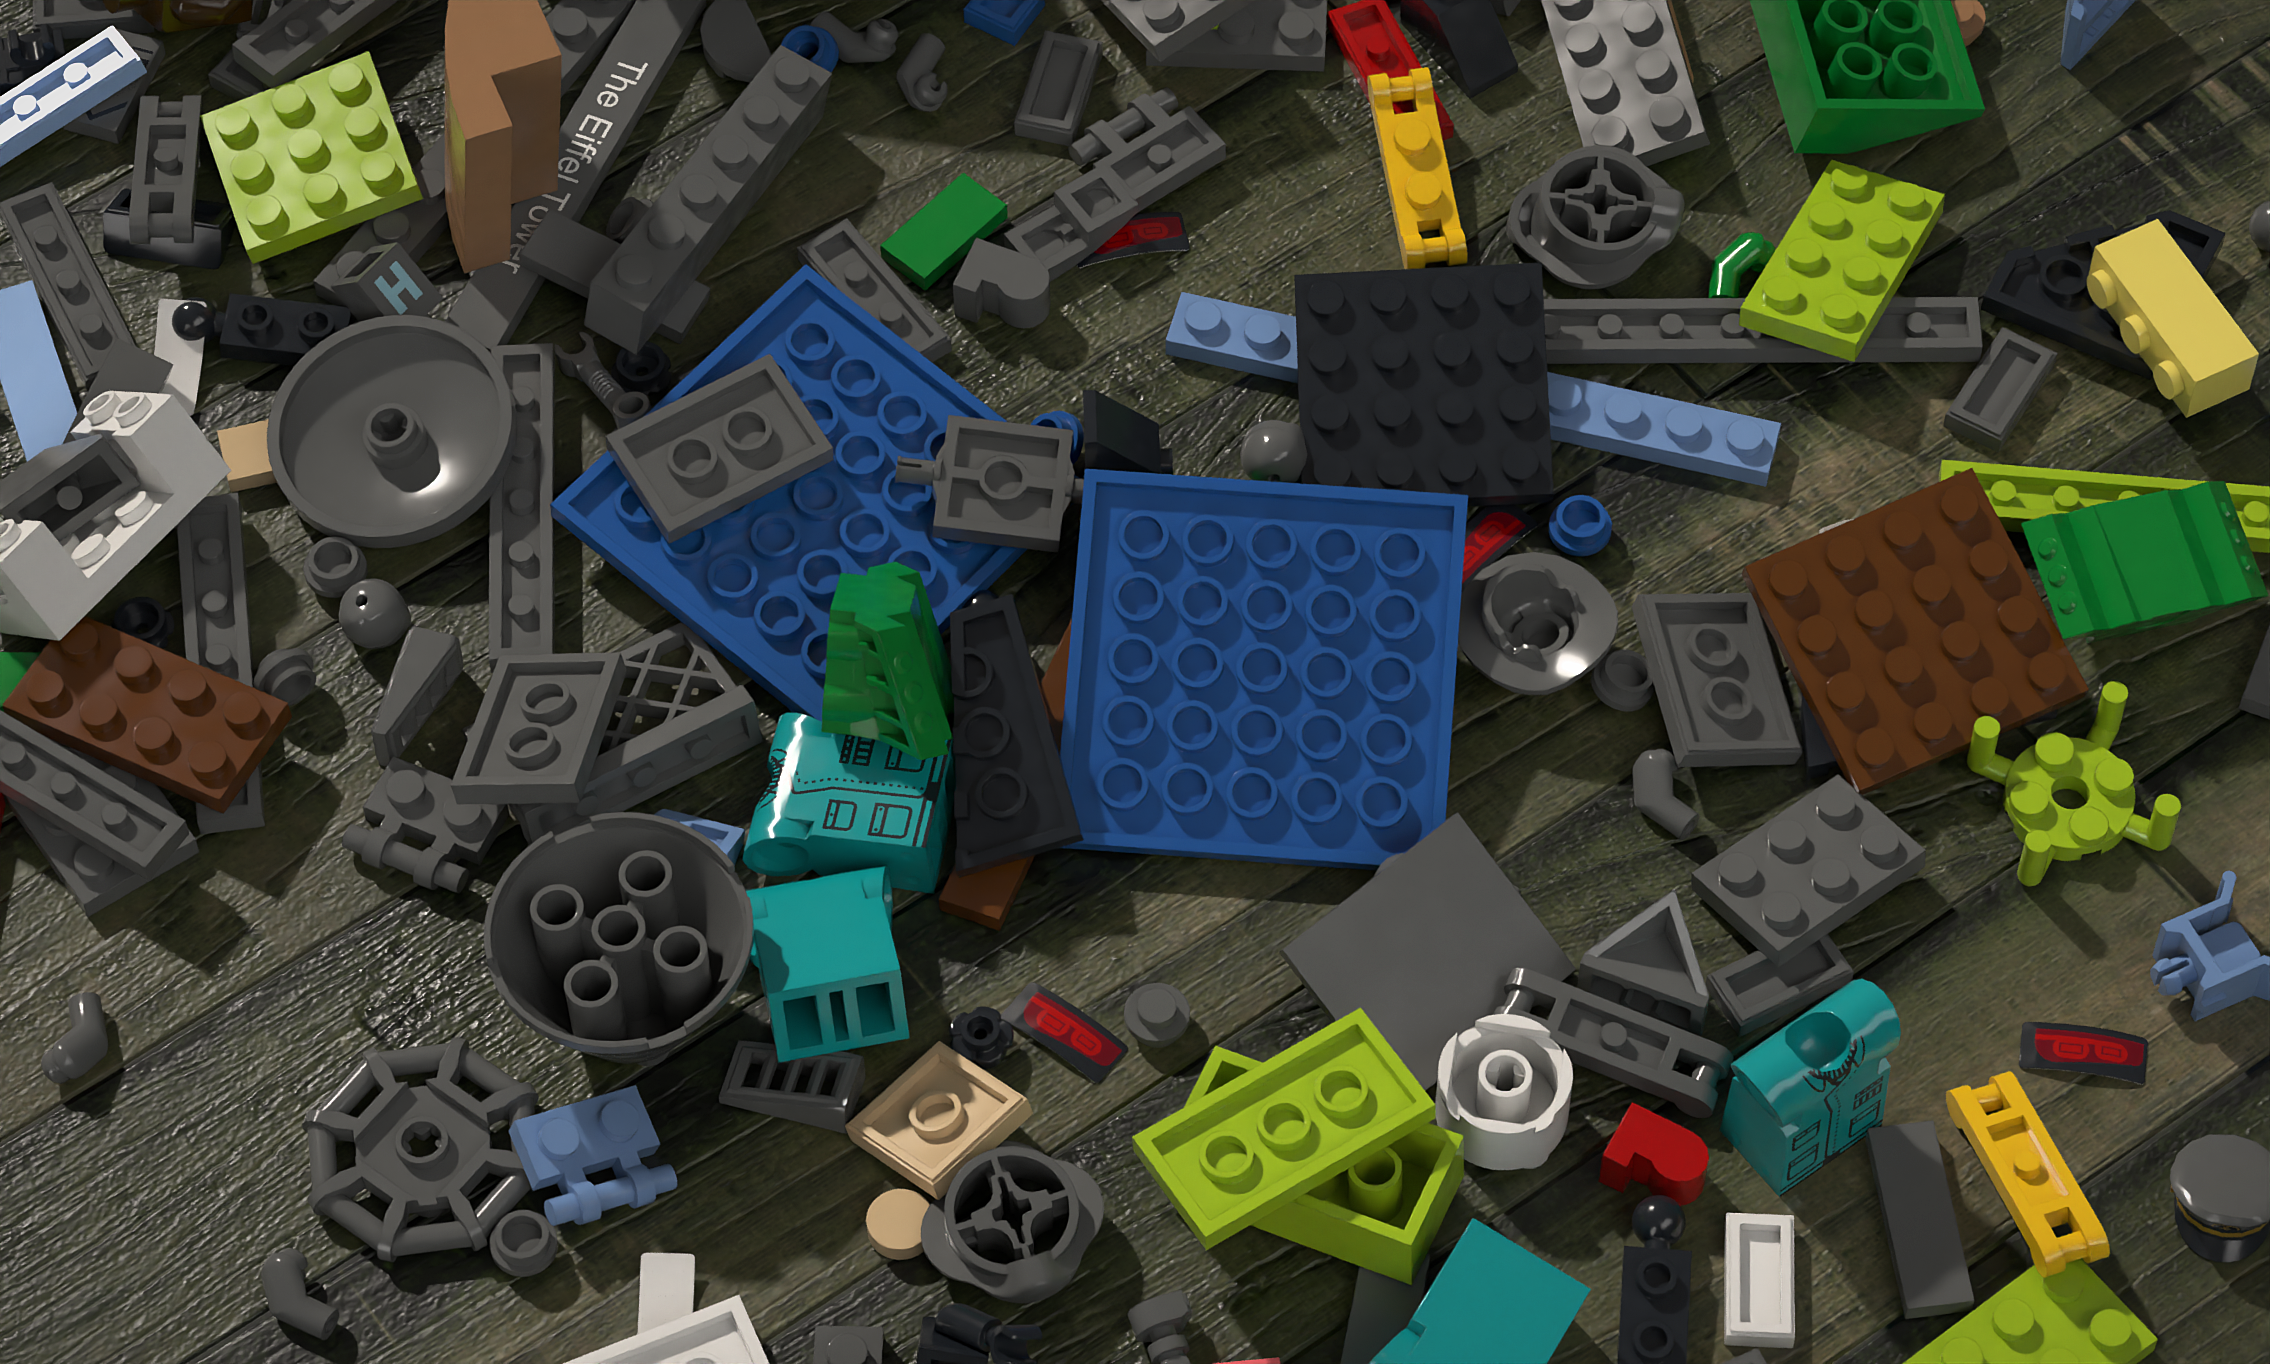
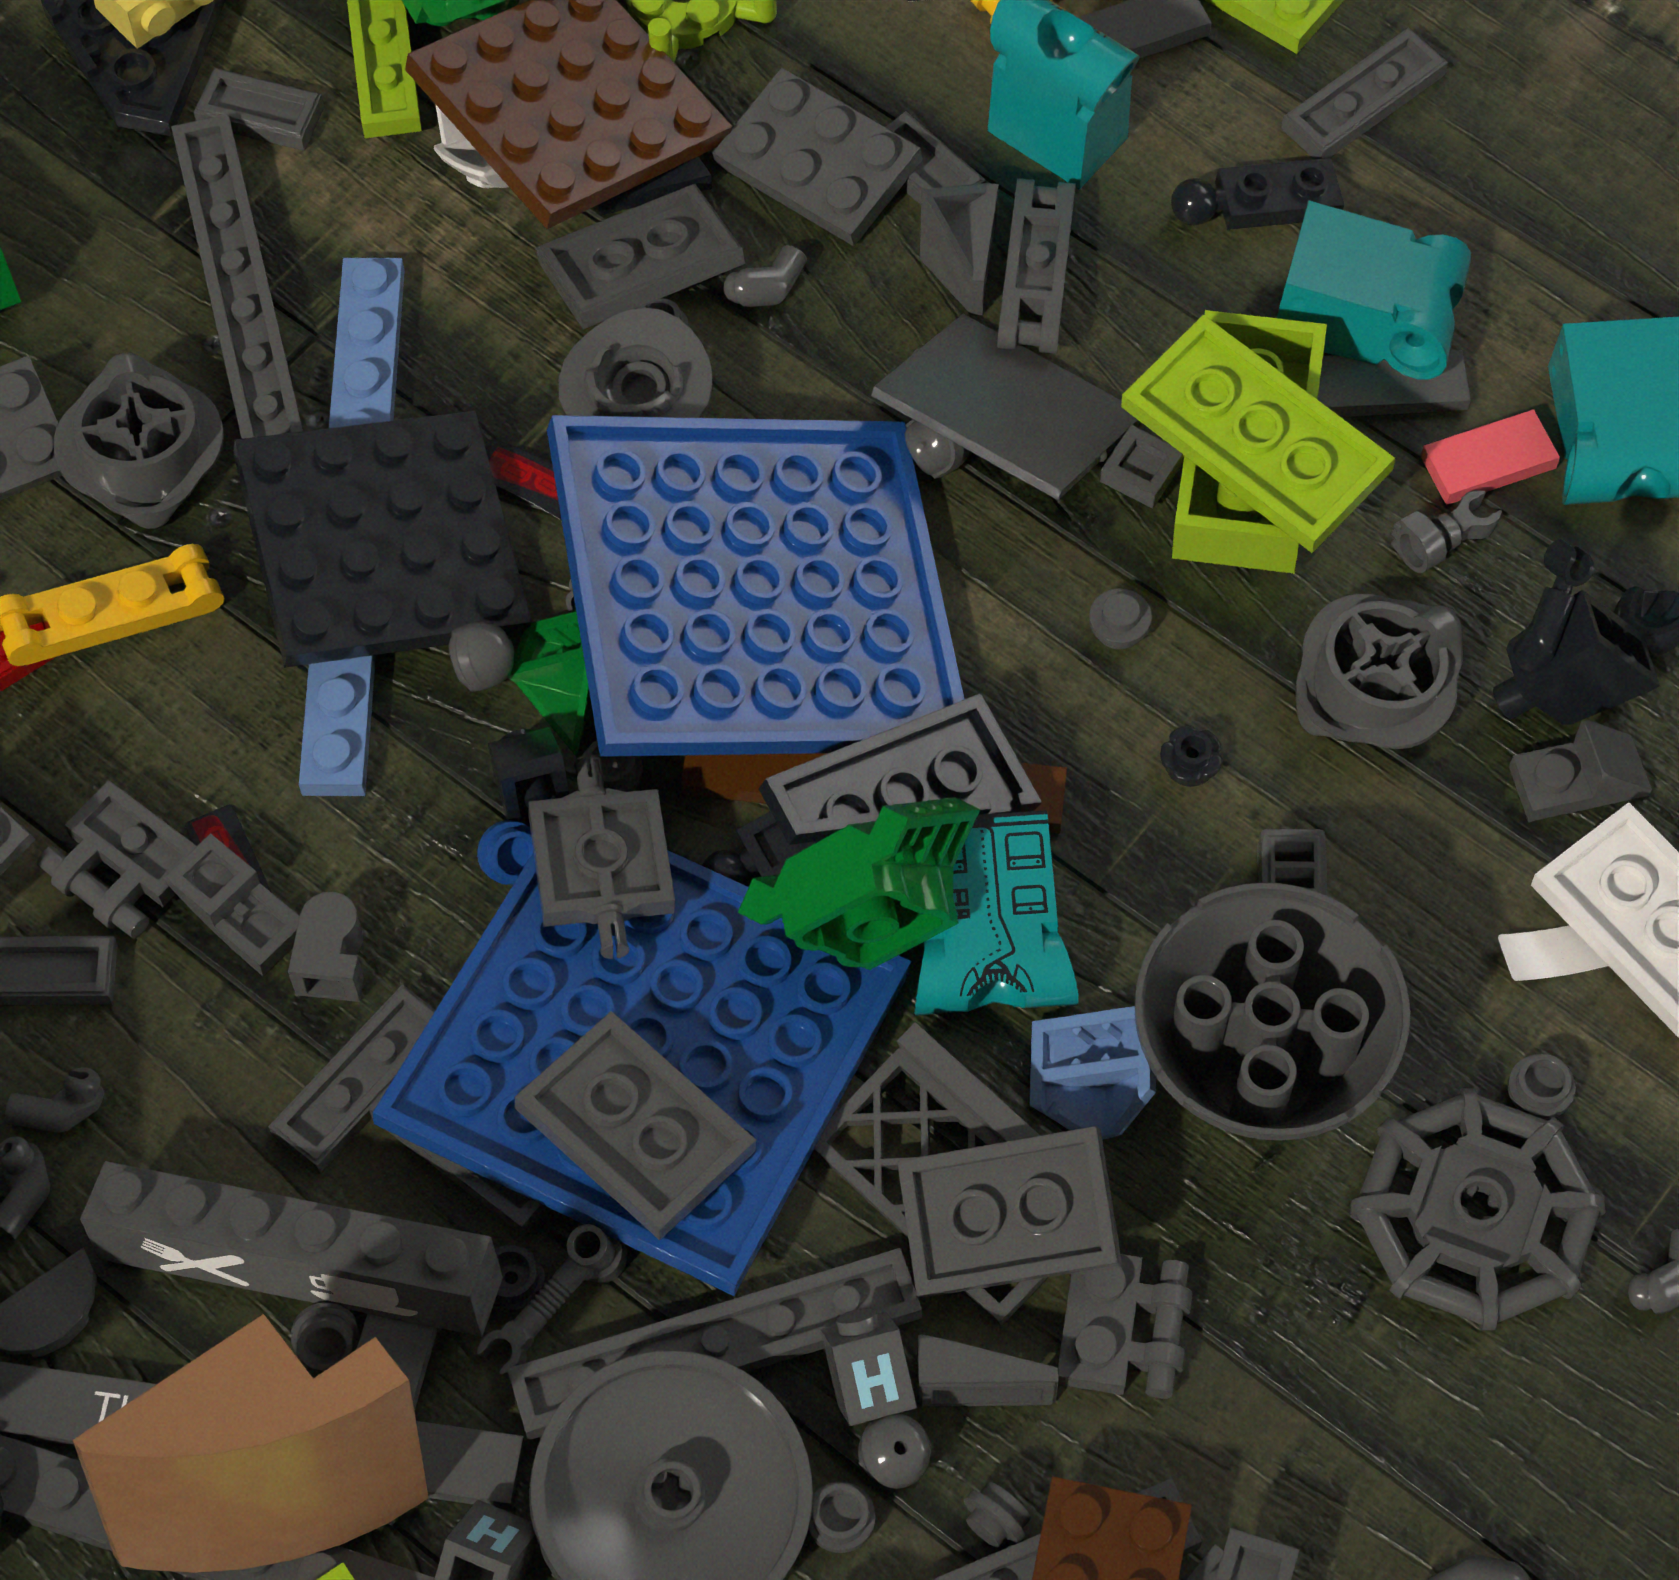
camera: 105 degrees left, 5 degrees up
medium blue plate [508,1085,677,1226] -> none
teal piece [746,865,910,1062] -> none
blue plate [781,25,839,72] -> none
tan tile [845,1041,1033,1200] -> none
tan tile [866,1189,930,1260] -> none
green tile [880,173,1008,291] -> none
sticker [1001,982,1128,1083] -> none
white brick [1435,1014,1573,1170] -> none
blue plate [1549,495,1612,556] -> none
red leg [1599,1102,1709,1206] -> none
green arm [1708,232,1775,298] -> none
white tile [1724,1213,1795,1348] -> none
lime plate [1739,160,1945,362] -> none
none -> dark grey brick [820,1308,917,1426]

